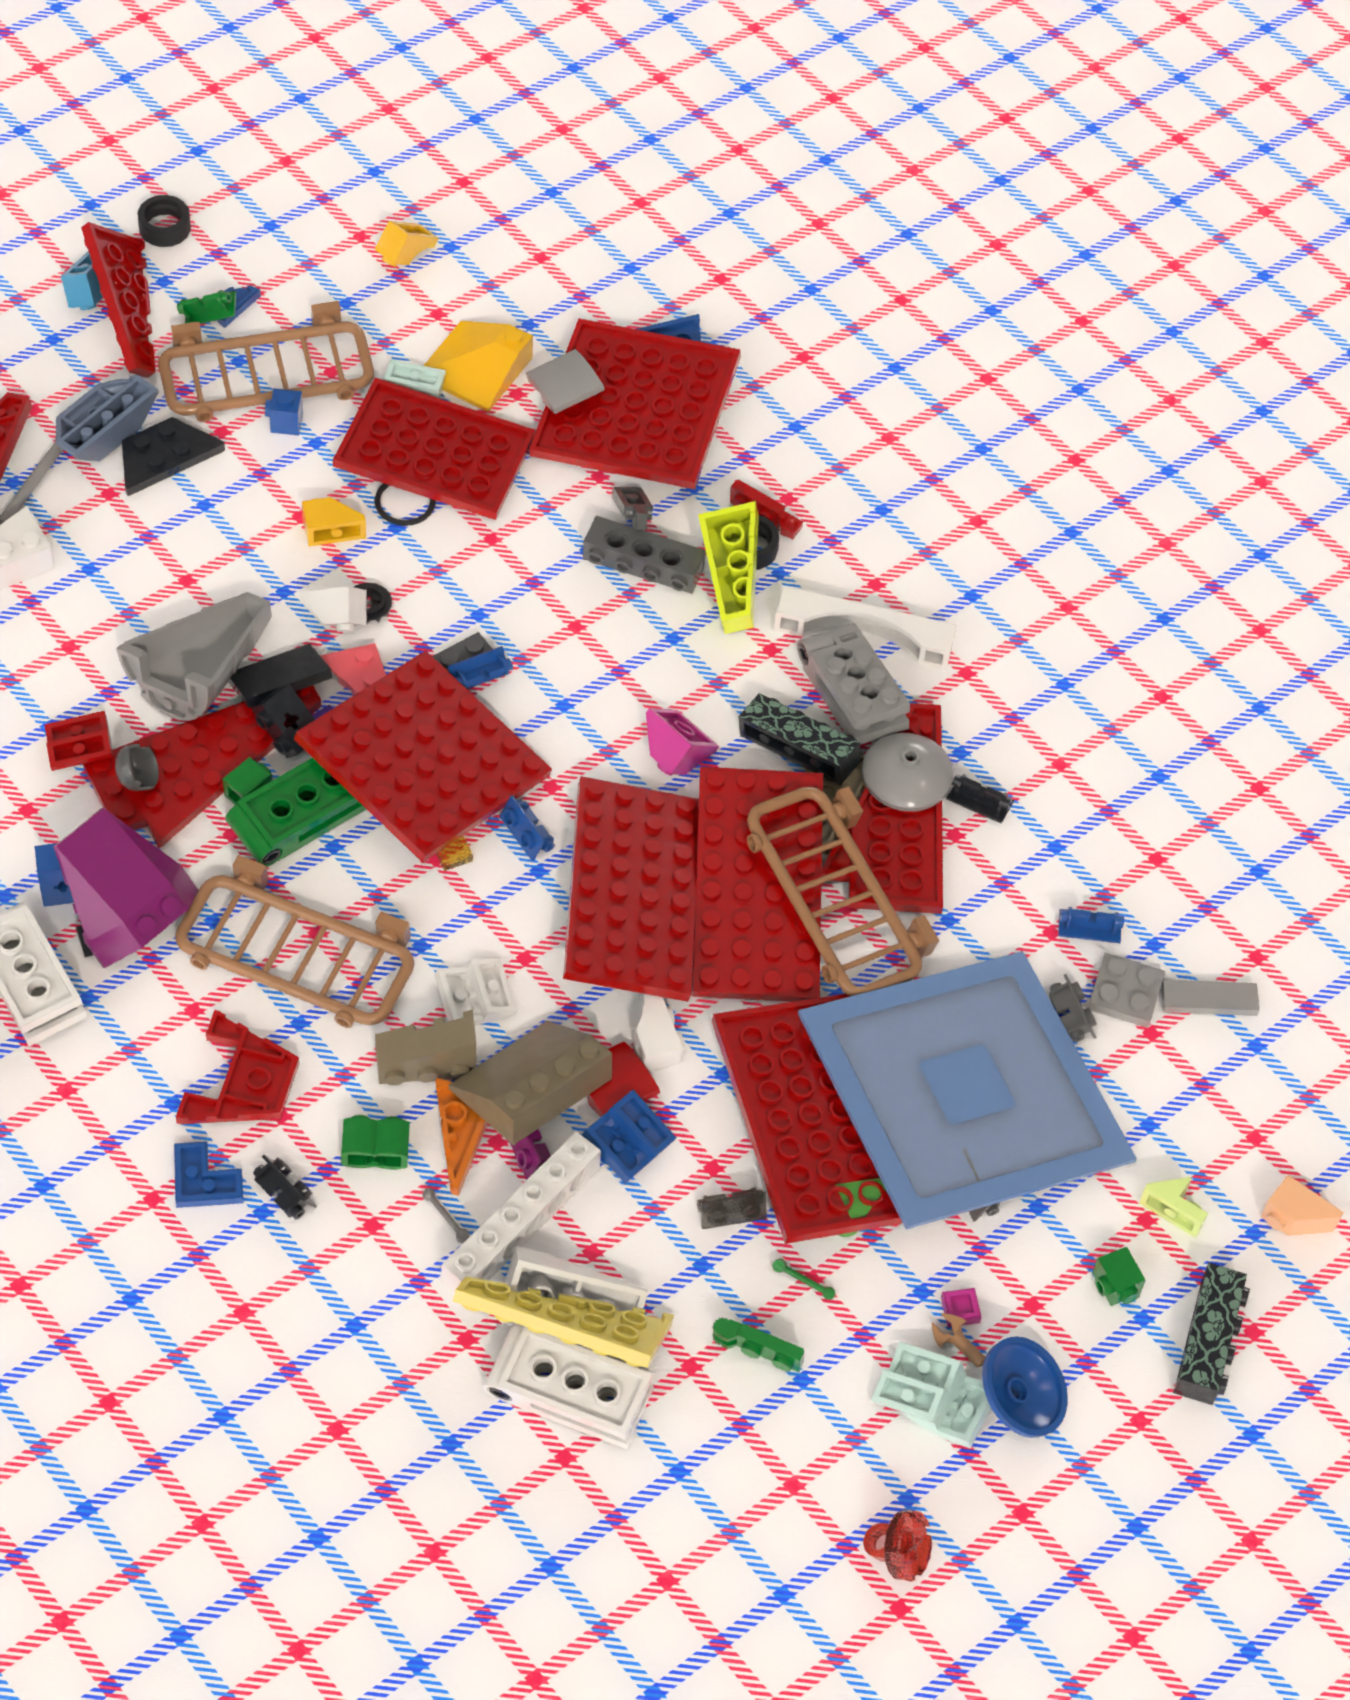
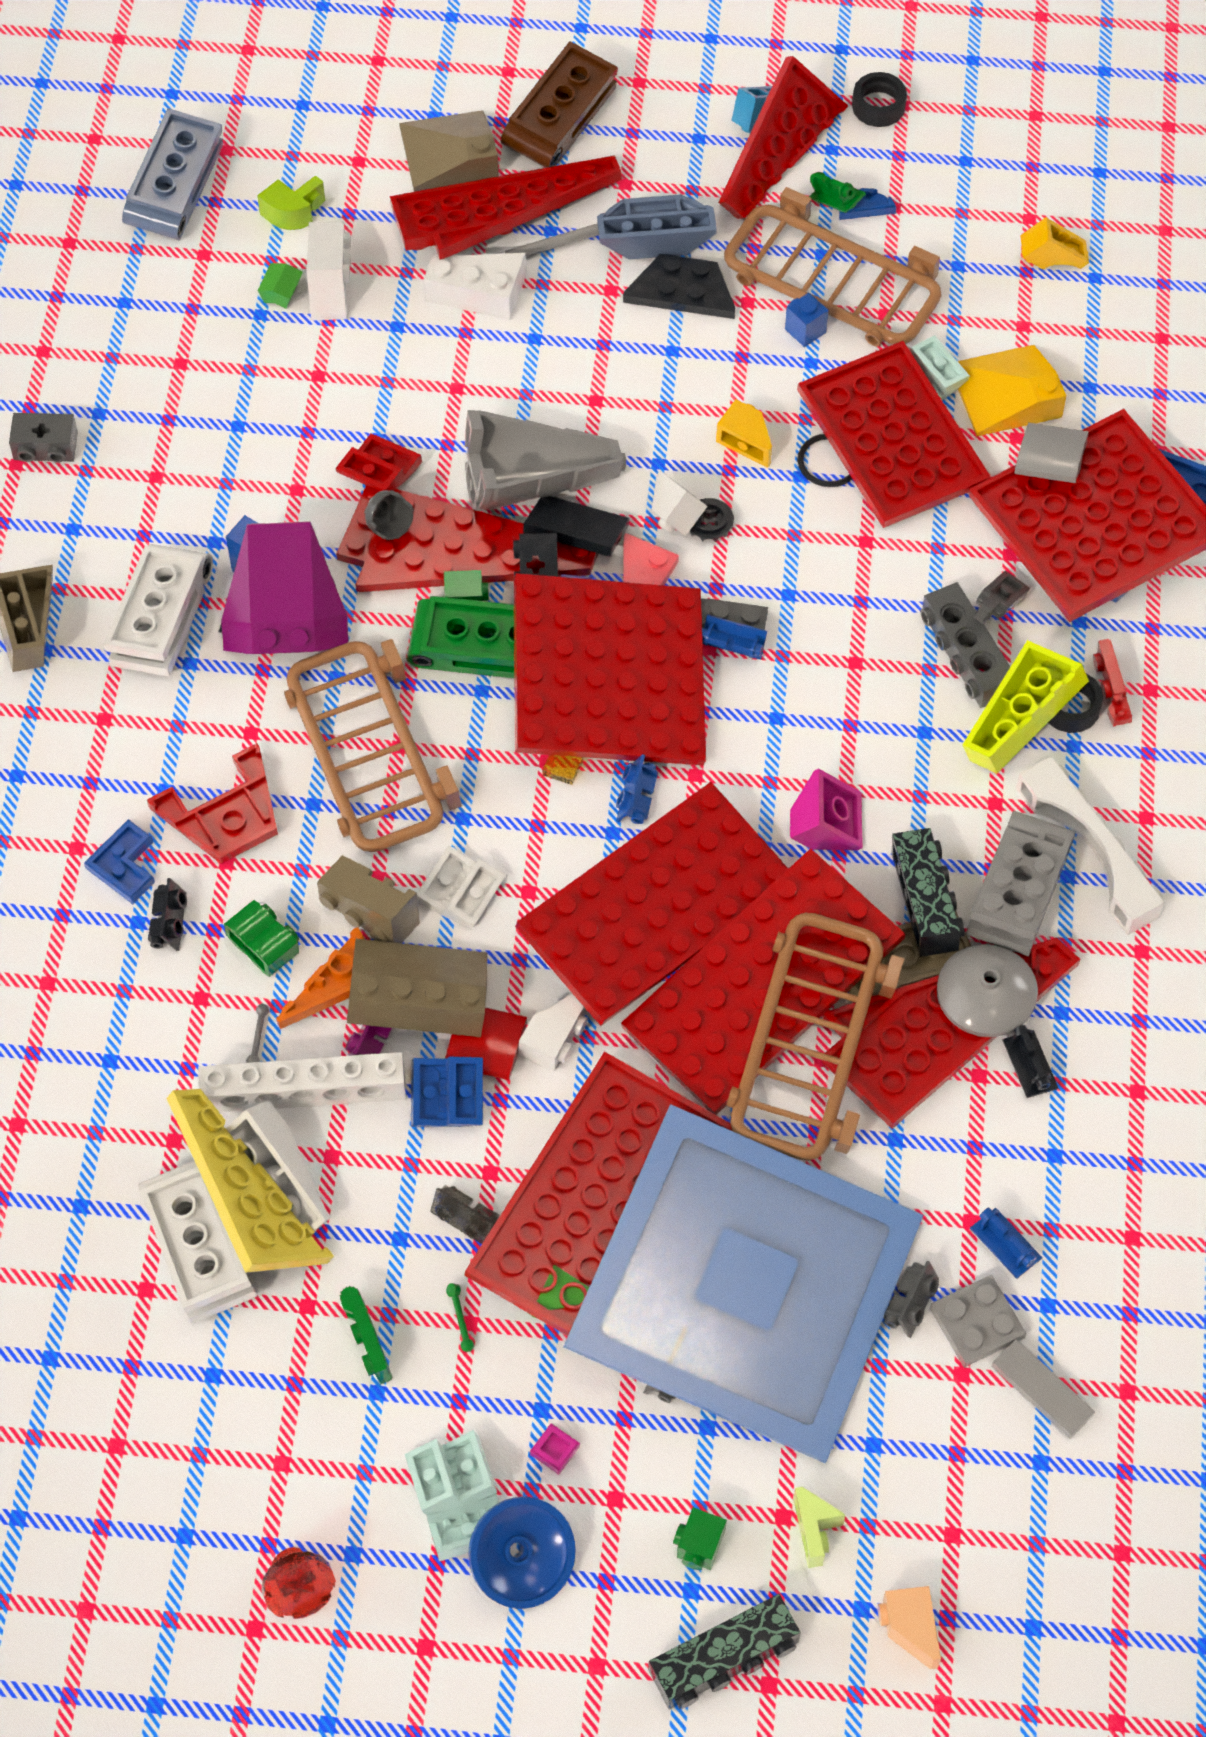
camera: 50 degrees right, 5 degrees up
medium nougat bar [932,1313,985,1367] -> none

